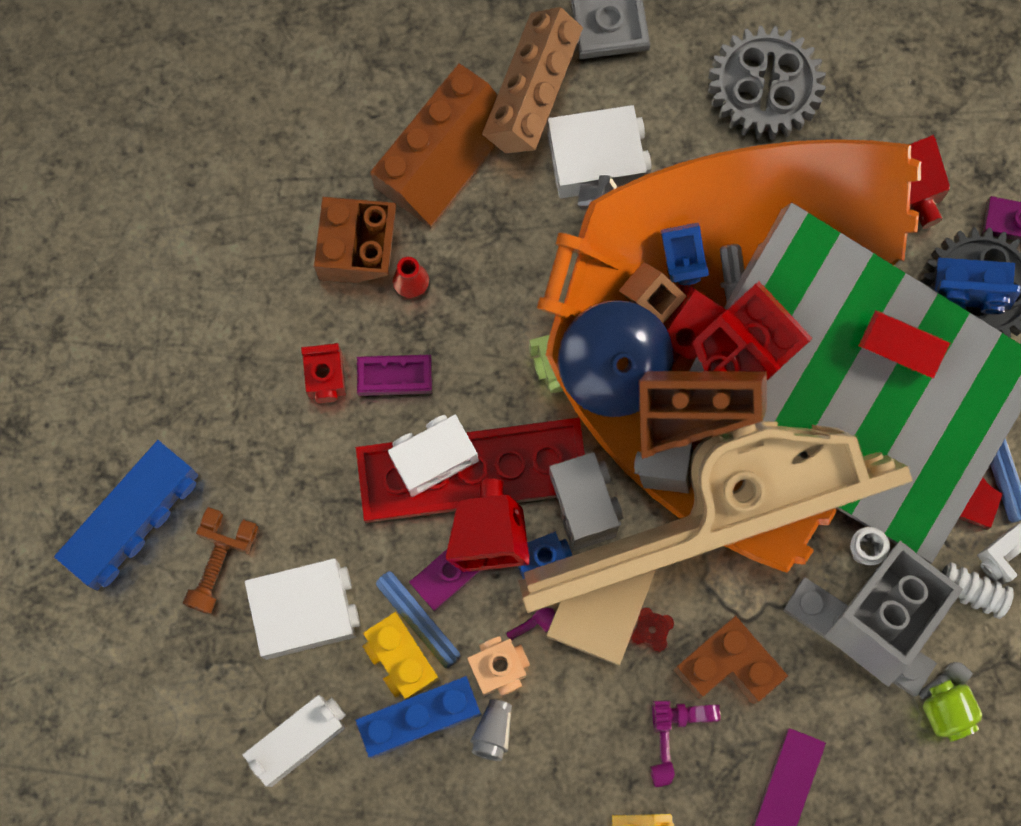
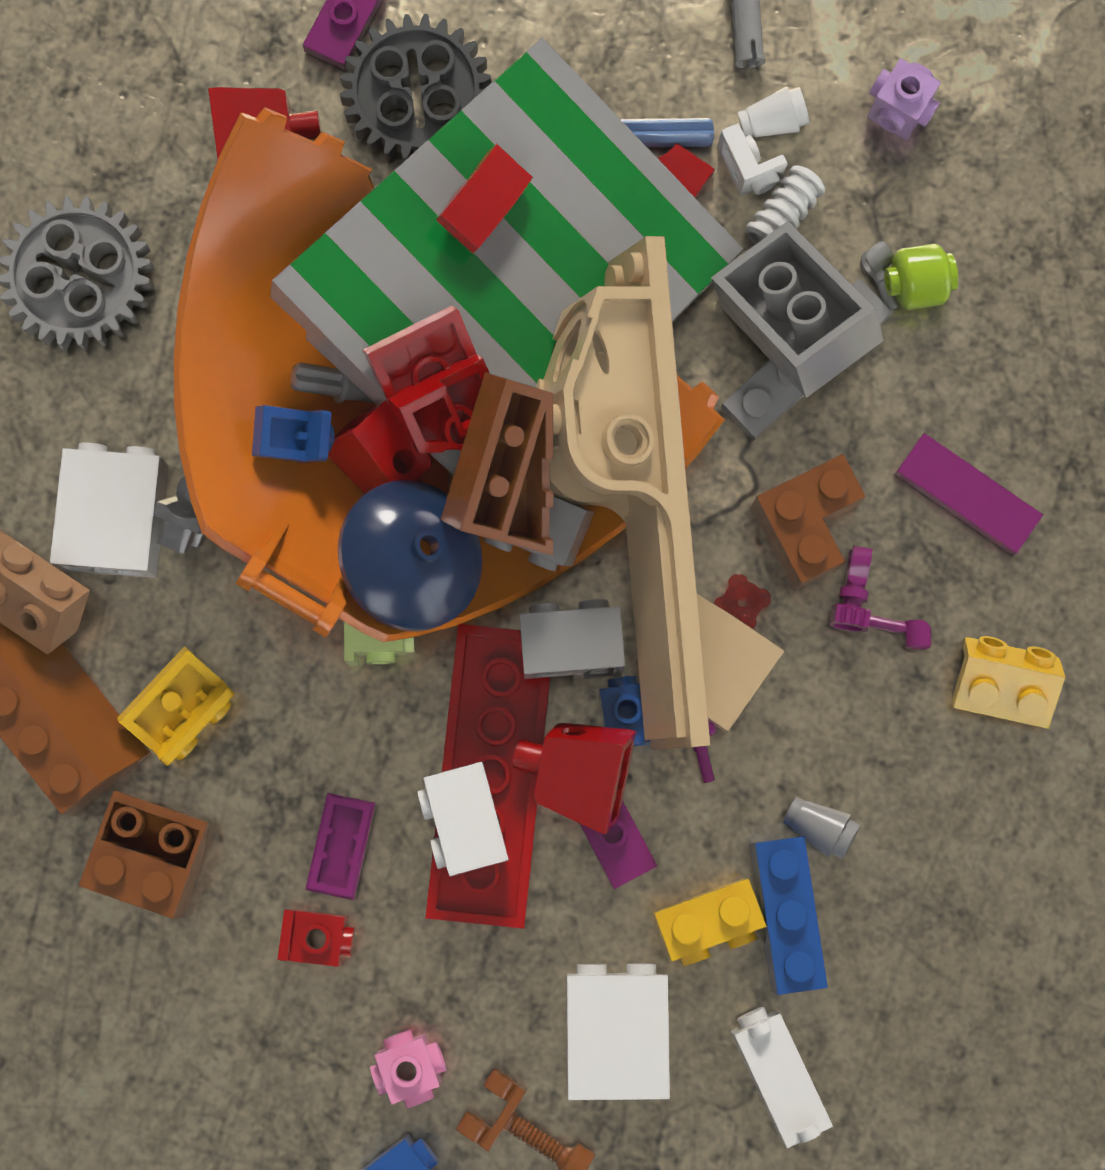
camera: 80 degrees left, 5 degrees up
medium blue axle [376,571,461,668] -> none
red cone [393,256,429,298] -> none
light nougat brick [467,636,530,697] -> none
medium nougat brick [619,262,687,323] -> none
white cone [850,527,890,565] -> none
blue bracket [934,258,1021,315] -> none
none -> yellow bracket [117,646,235,766]
none -> bright pink brick [370,1029,447,1108]

